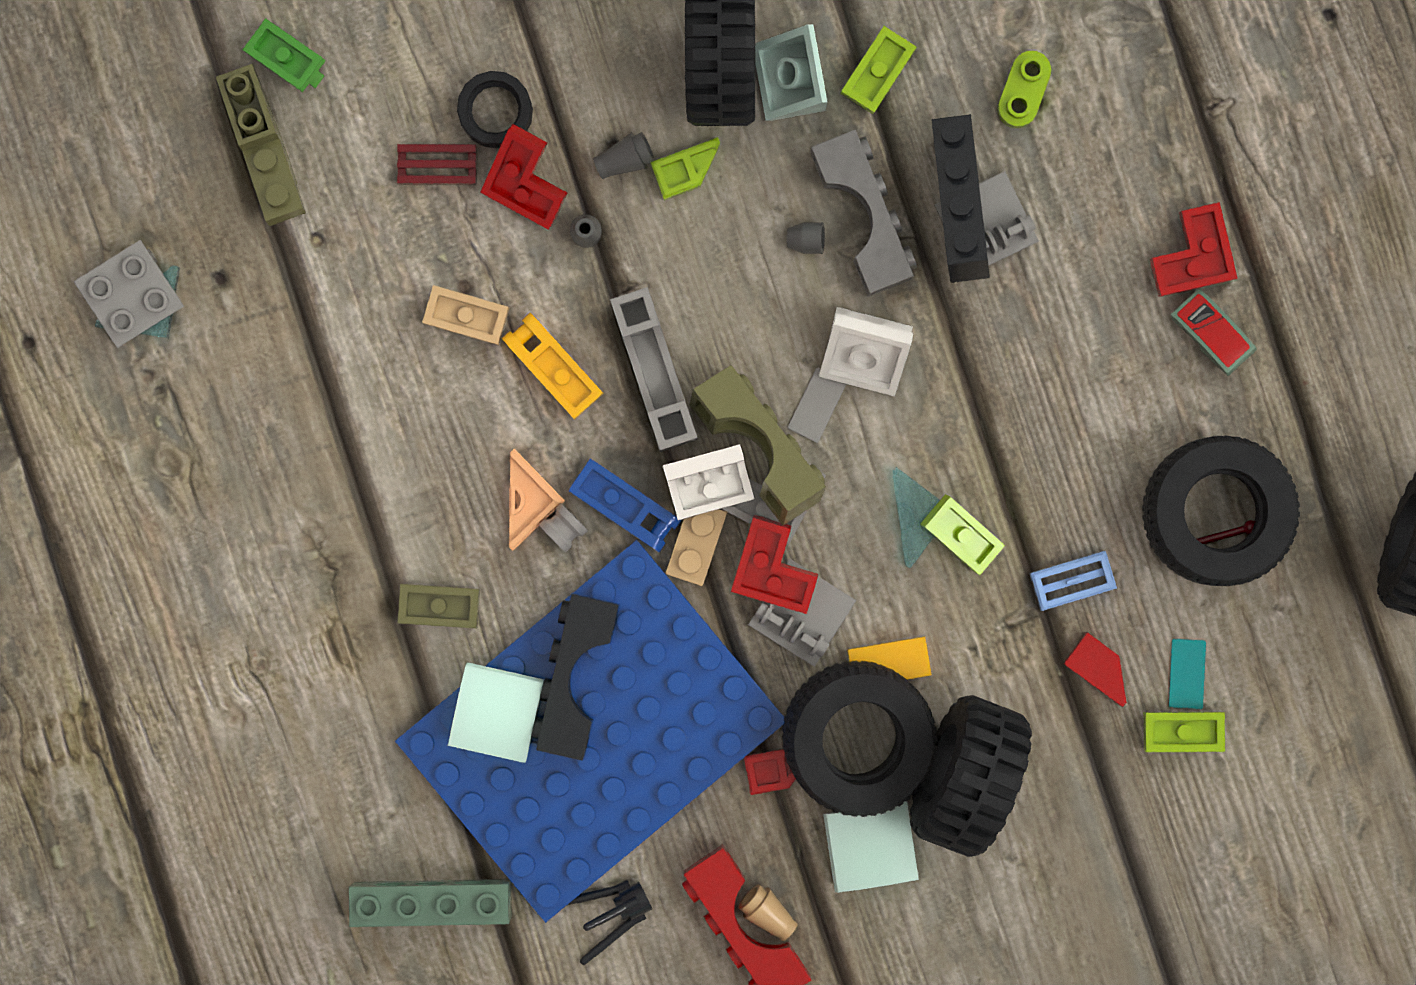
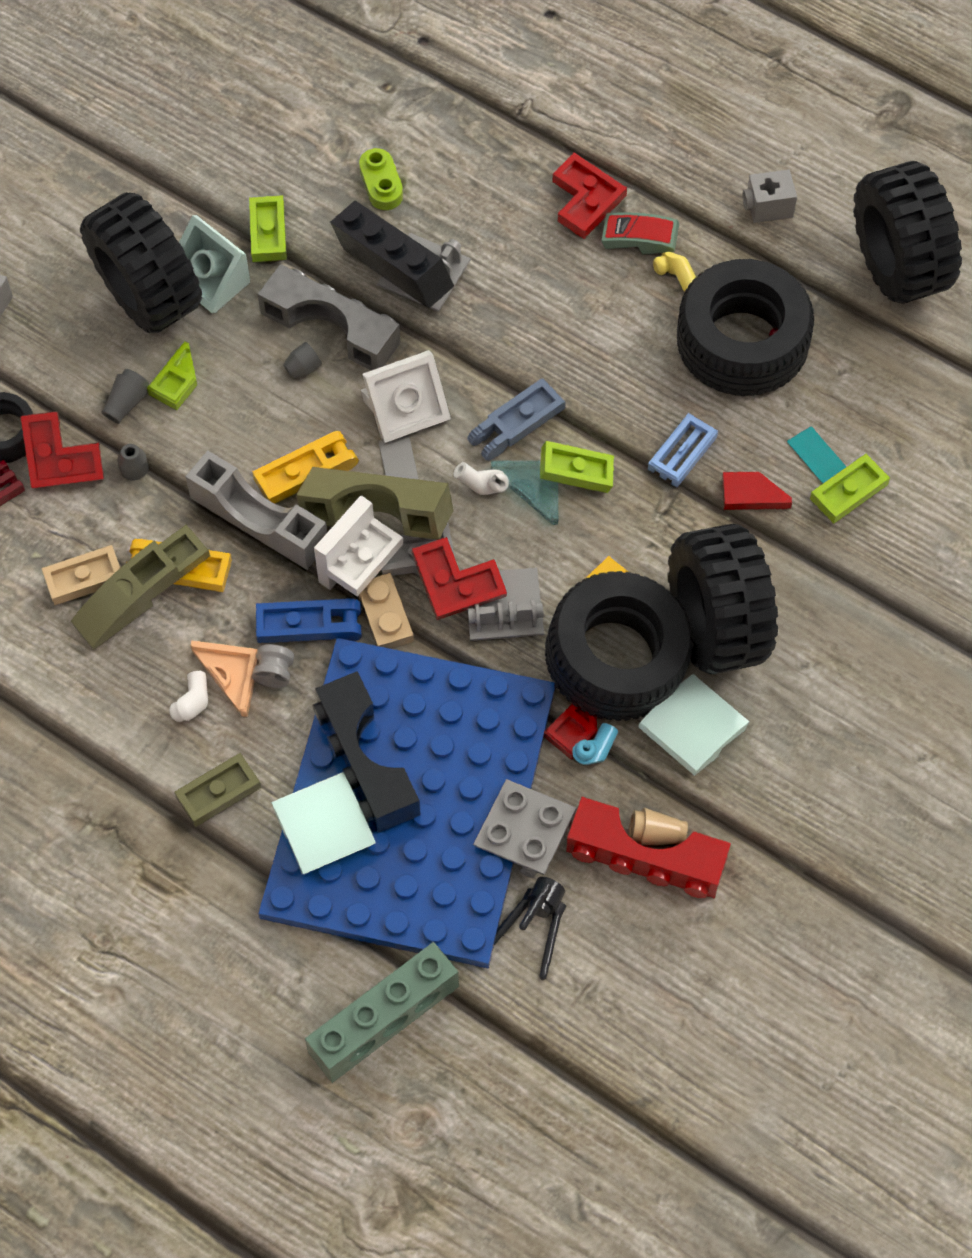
camera: 40 degrees left, 25 degrees down
none -> olive slope [71,524,210,650]
none -> white arm [169,671,208,722]
none -> yellow plate [252,431,359,504]
none -> white arm [454,462,509,495]
none -> sand blue hinge [467,378,566,461]
none -> light grey hinge [473,779,577,878]
none -> medium azure arm [572,723,618,765]
none -> light yellow arm [653,251,696,292]
none -> light grey brick [742,169,797,223]

